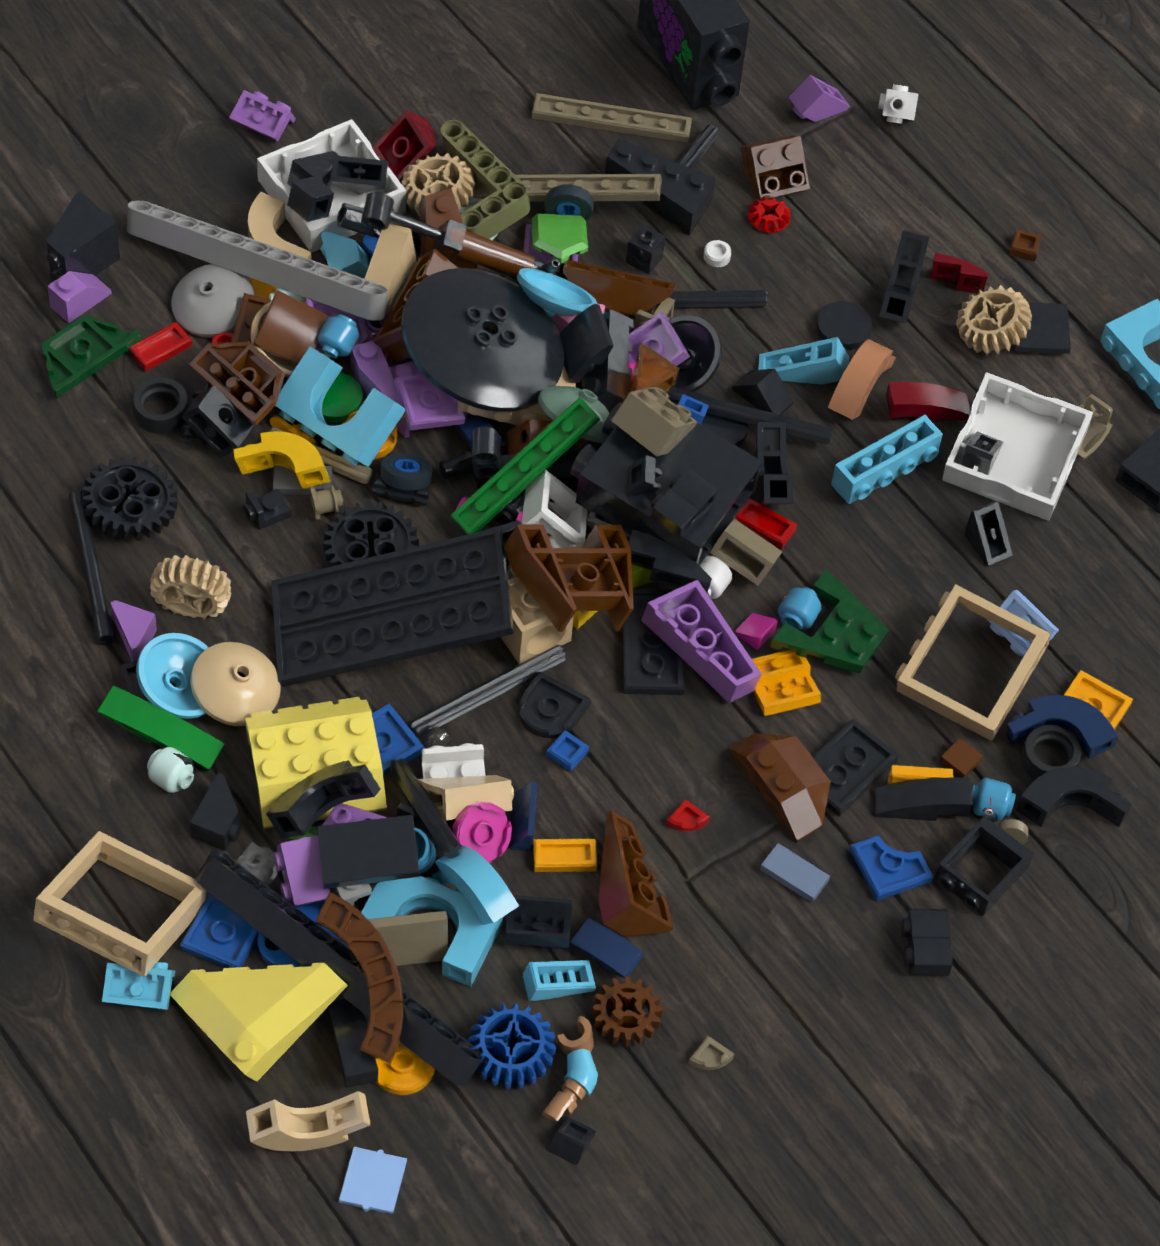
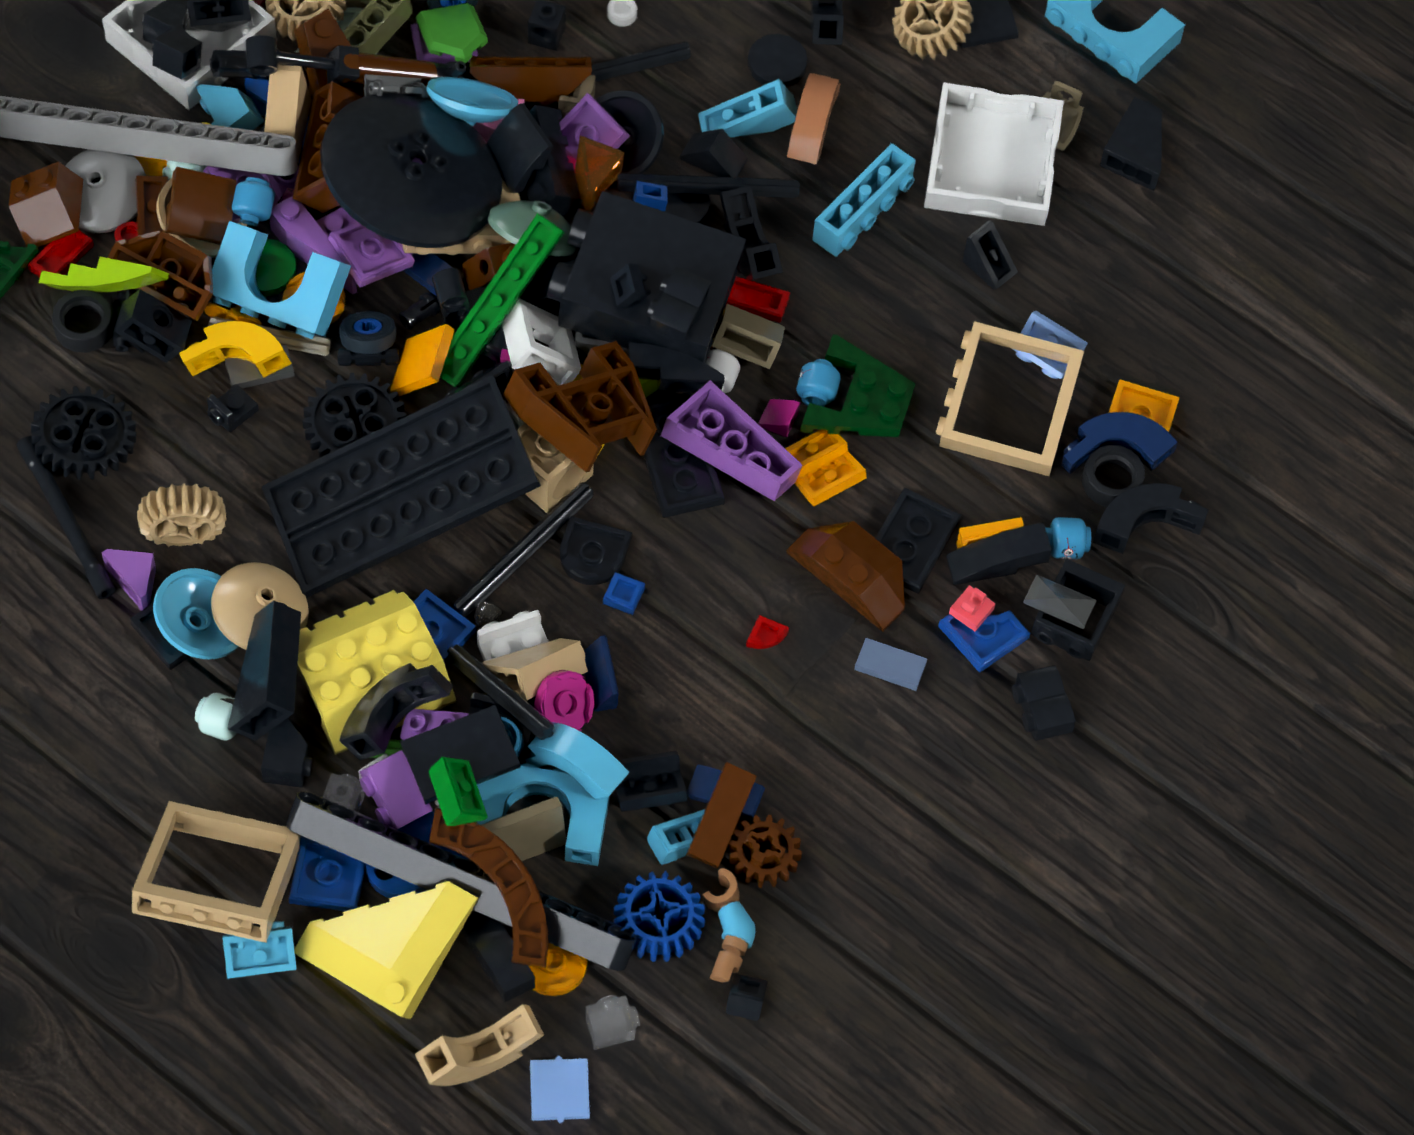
camera: 15 degrees left, 5 degrees up
green slope [97,686,225,771] -> none
tan arch [248,192,311,260] -> none
dark tan brick [309,485,343,521] -> none
light orange tile [533,839,597,872] -> none
reddish brown wedge [598,810,673,936] -> none
dark tan slope [612,387,697,456] -> none
dark tan tile [688,1036,734,1070] -> none
dark red slope [886,382,971,422] -> none
reddish brown tile [940,738,983,778] -> none
black slope [961,431,1003,476] -> none
dark tan tile [998,819,1029,845] -> none
none -> reddish brown slope [9,161,83,247]
none -> lime slope [39,256,169,292]
none -> black slope [228,600,301,741]
none -> dark grey hinge [364,74,429,99]
none -> light orange tile [390,324,455,396]
none -> green slope [429,756,488,826]
none -> clear brick [585,995,640,1050]
none -> reddish brown tile [686,762,757,869]
none -> coral tile [949,585,996,632]
none -> dark grey slope [1023,575,1097,629]

